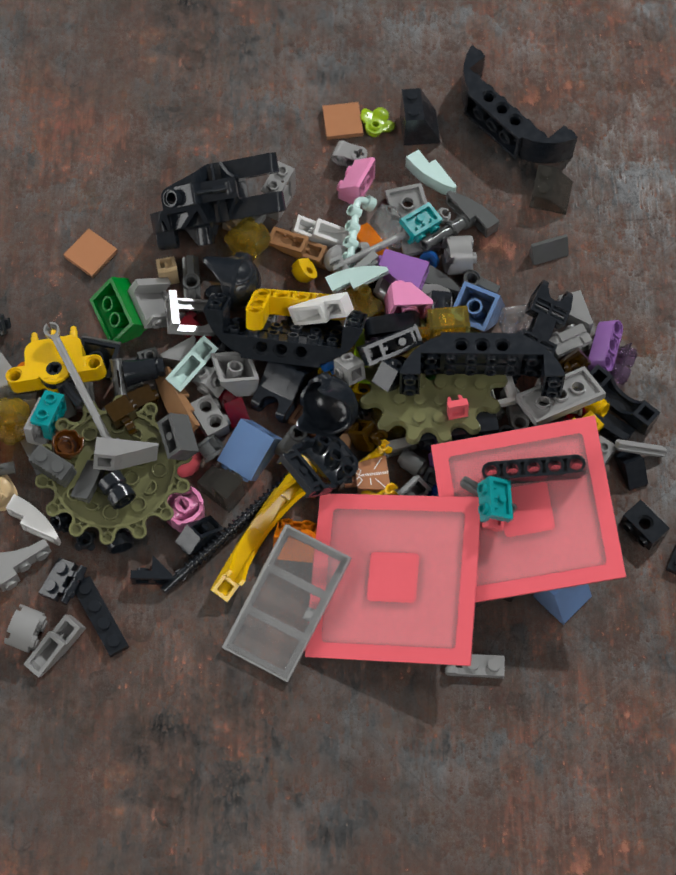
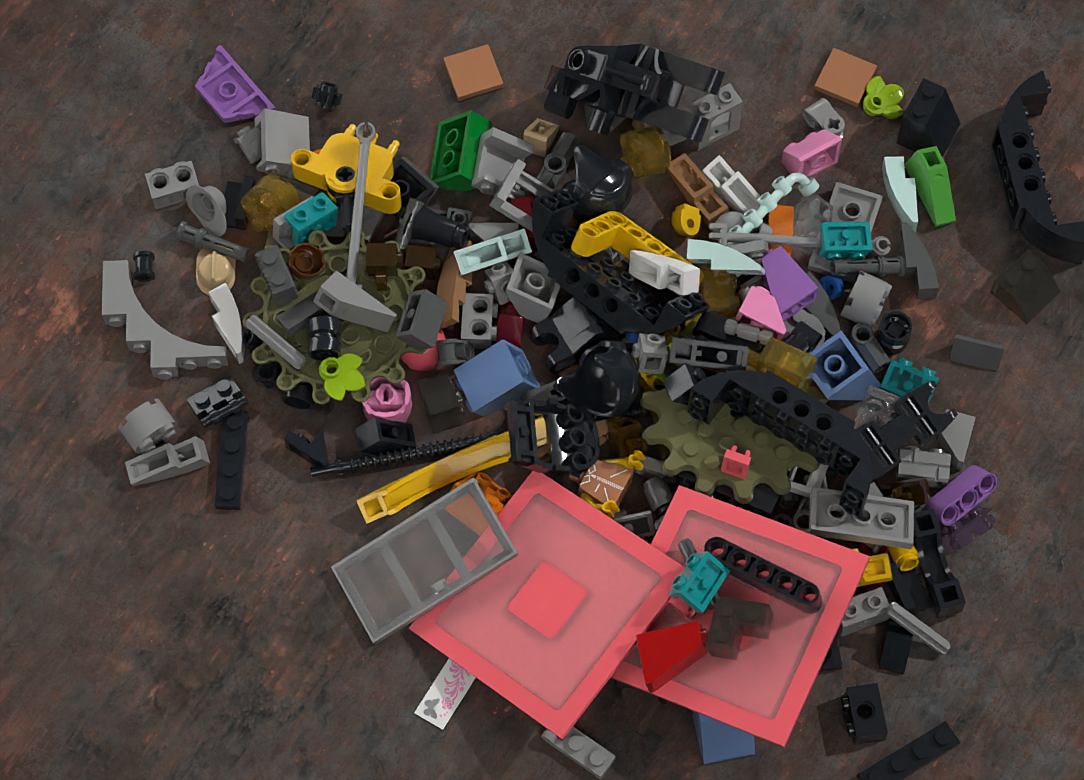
camera: 35 degrees right, 0 degrees up
none -> light grey axle [246,315,306,369]
none -> lime plate [319,353,366,401]
none -> white sticker [414,658,476,730]
none -> red slope [636,621,710,692]
none -> clear smoke brick [706,596,774,660]
none -> light grey axle [724,319,773,345]
none -> black wheel [877,311,912,354]
none -> teal bracket [880,357,940,404]
none -> bright green slope [904,146,956,227]

